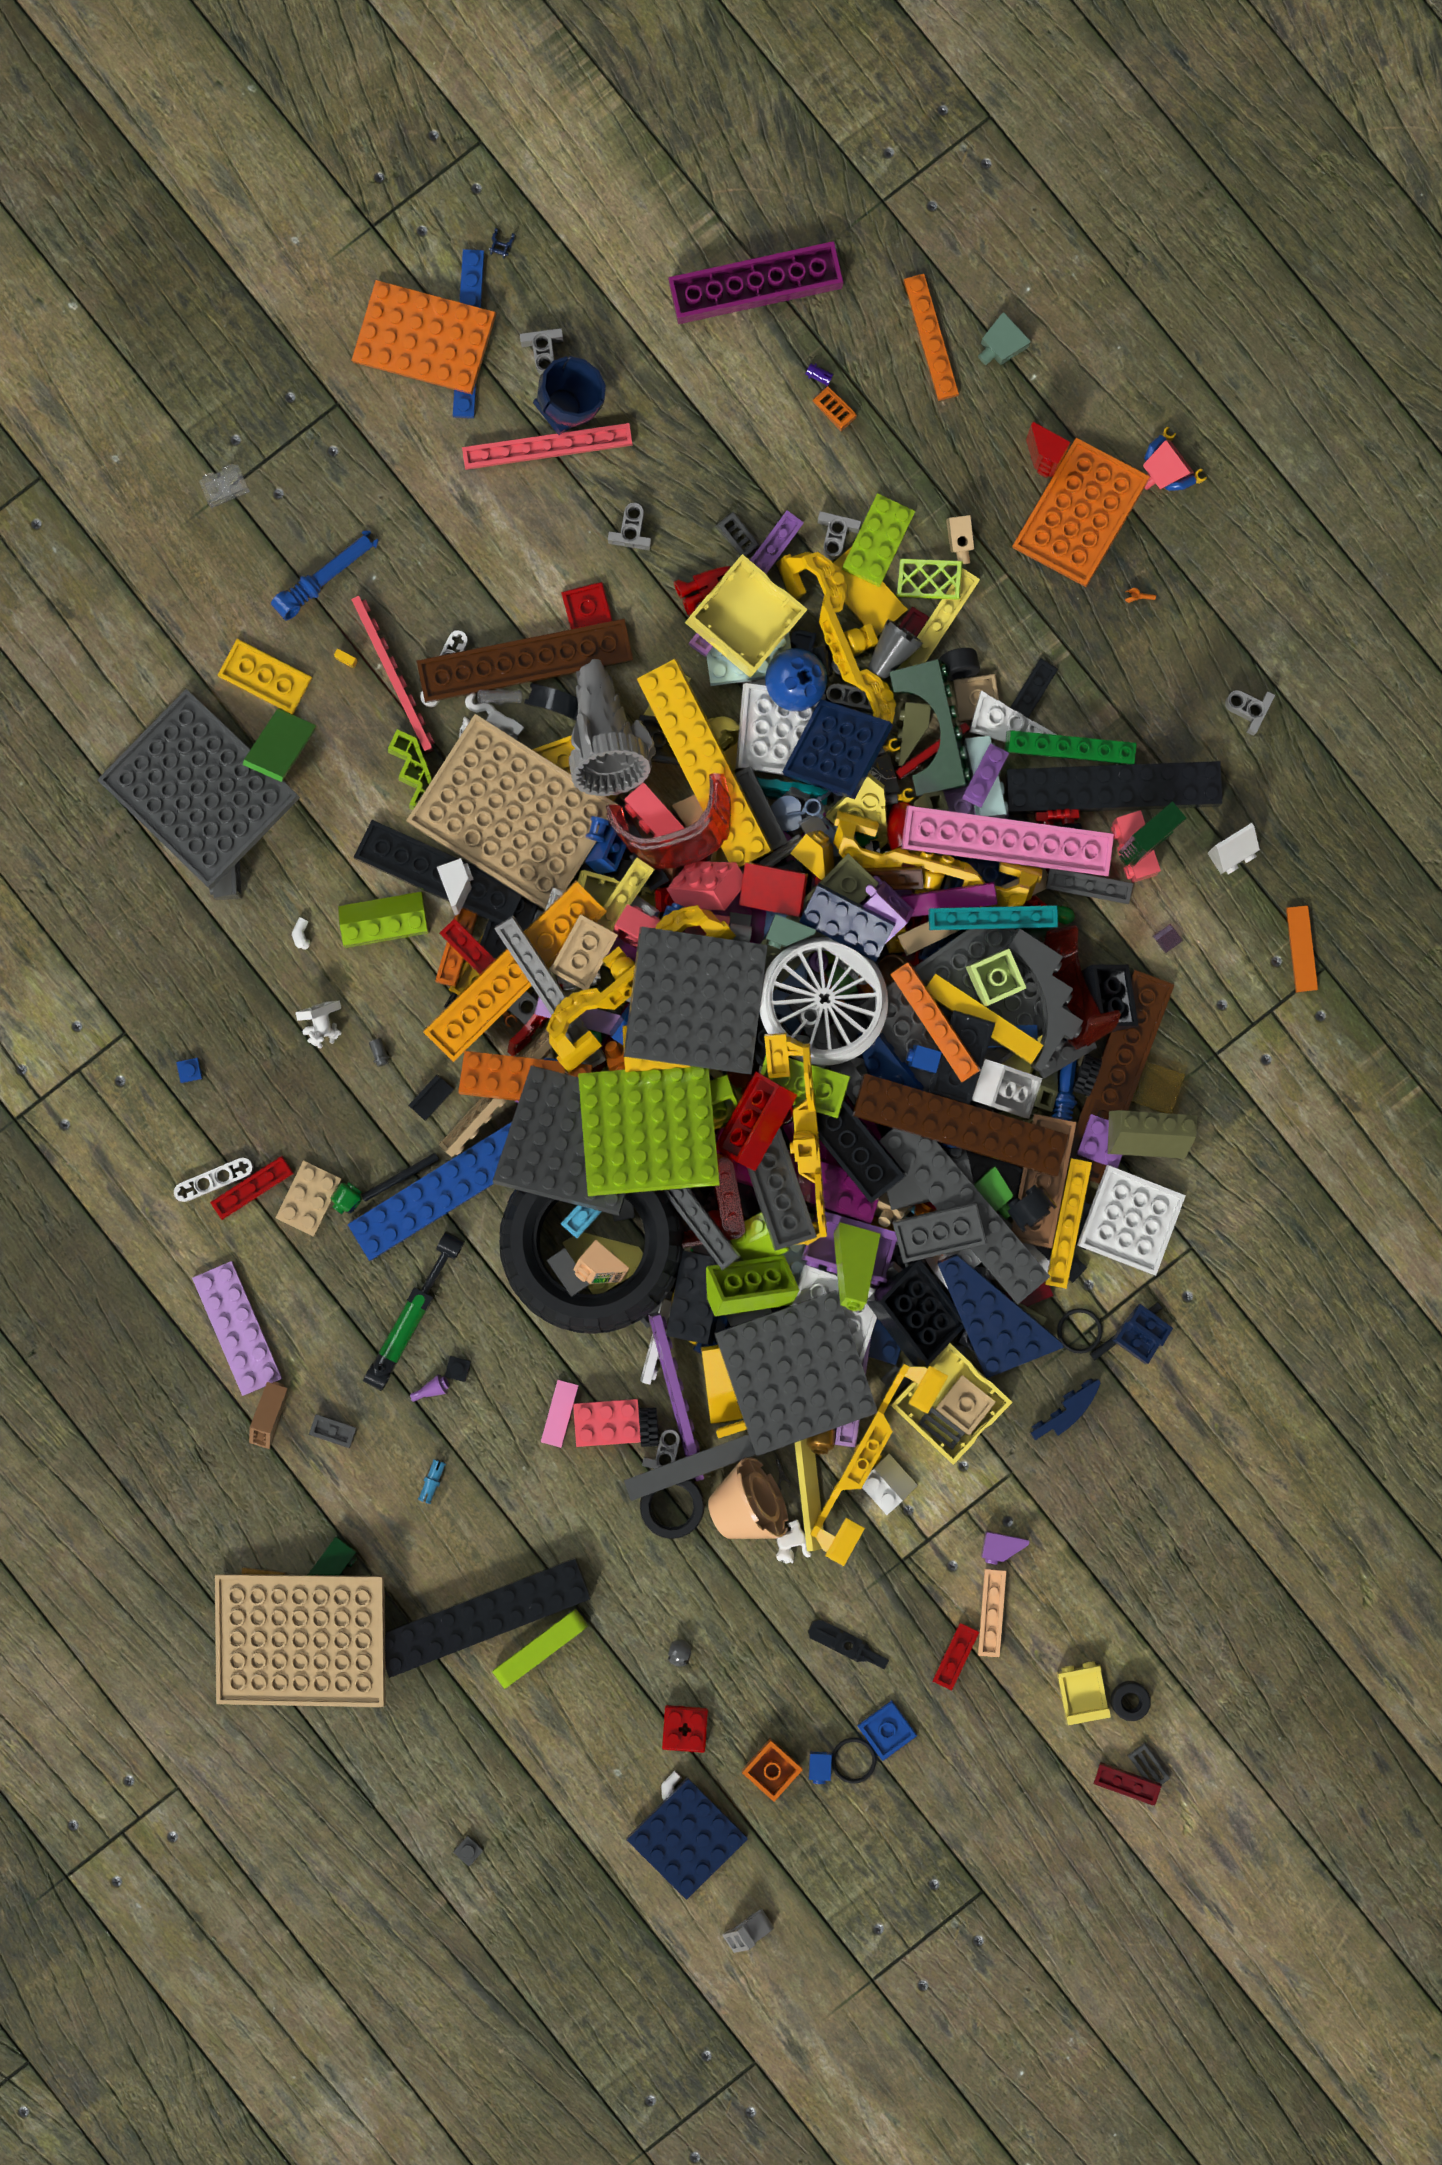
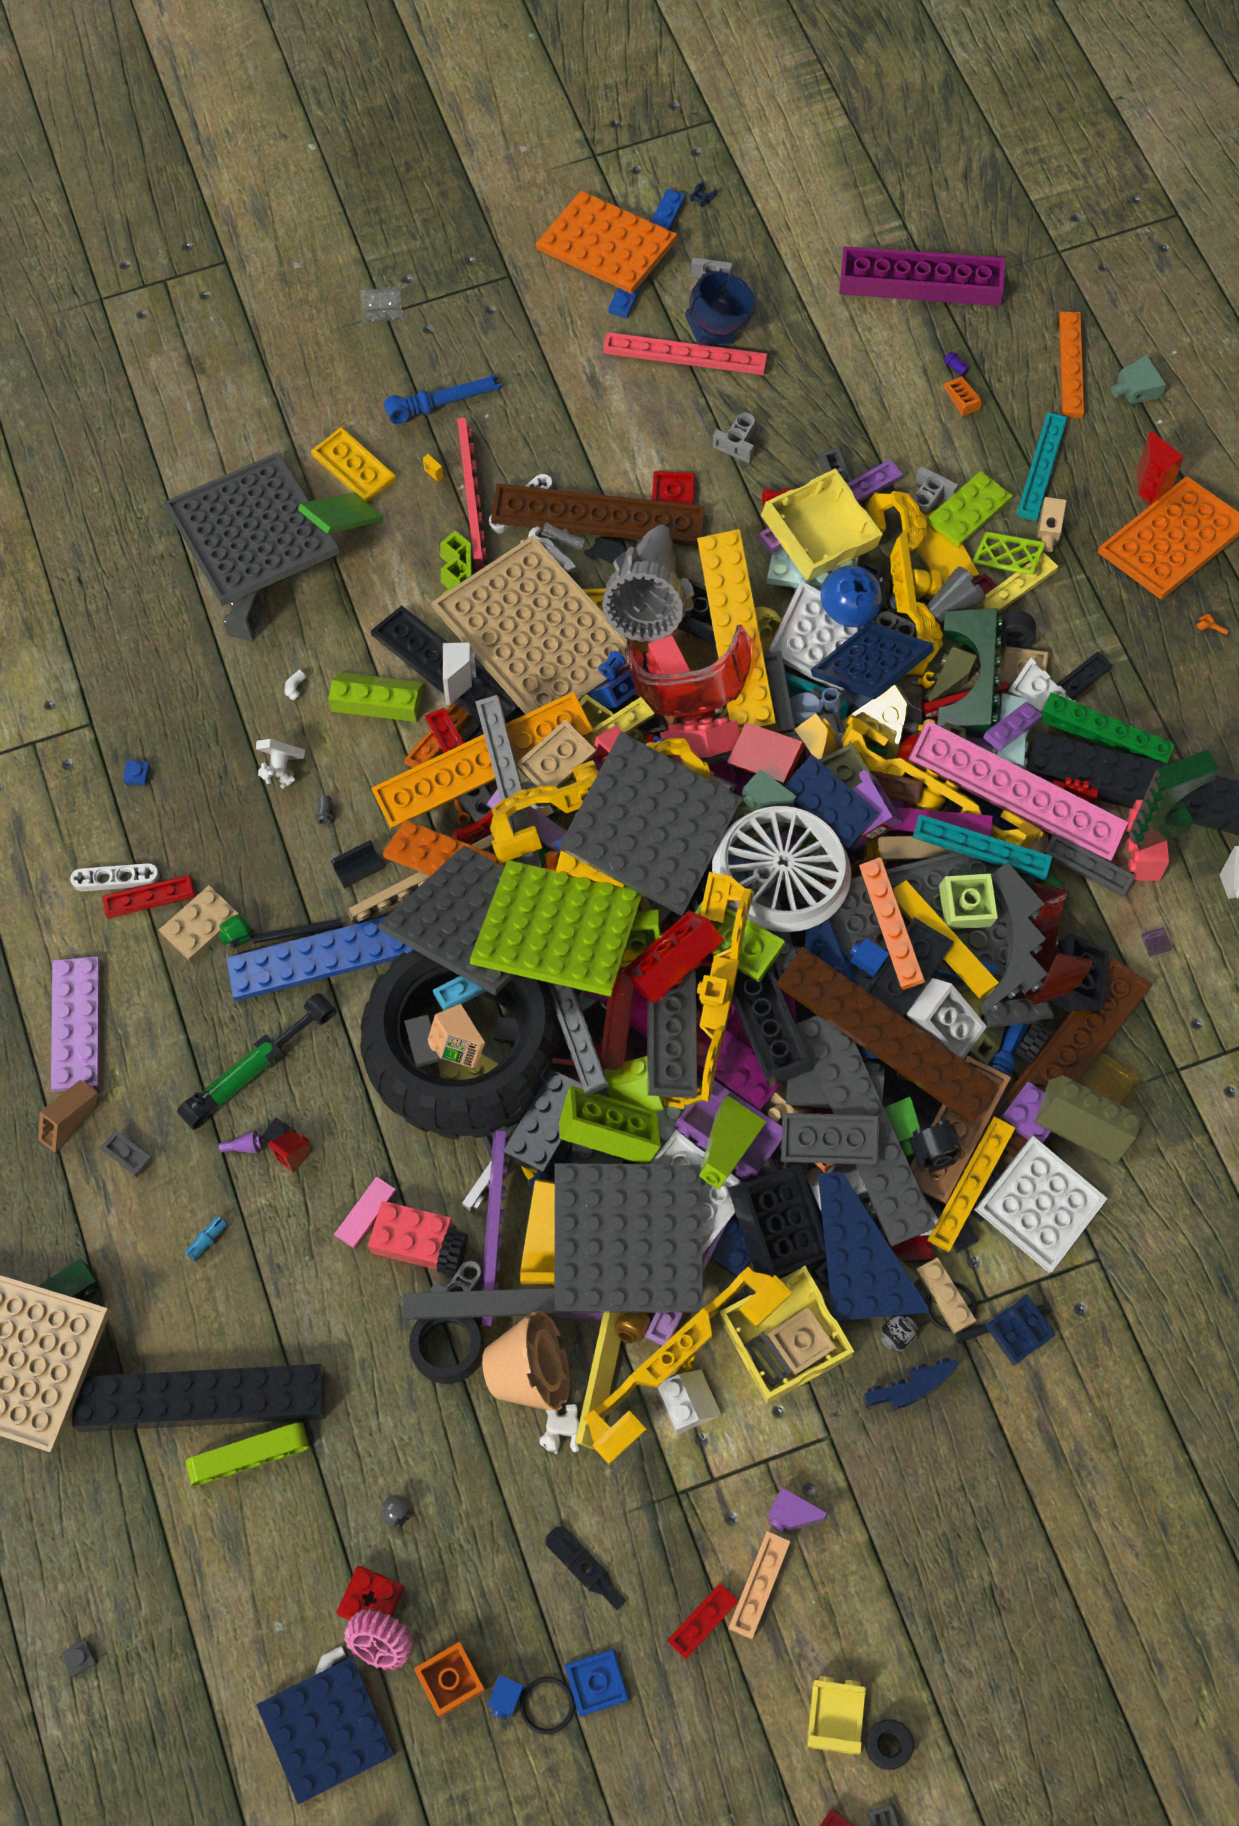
camera: 20 degrees right, 20 degrees down
none -> red slope [268,1130,312,1173]
none -> bright pink gear [344,1609,414,1671]
none -> head [881,1315,918,1351]
none -> tan plate [916,1258,976,1334]
none -> teal tile [1016,412,1067,522]

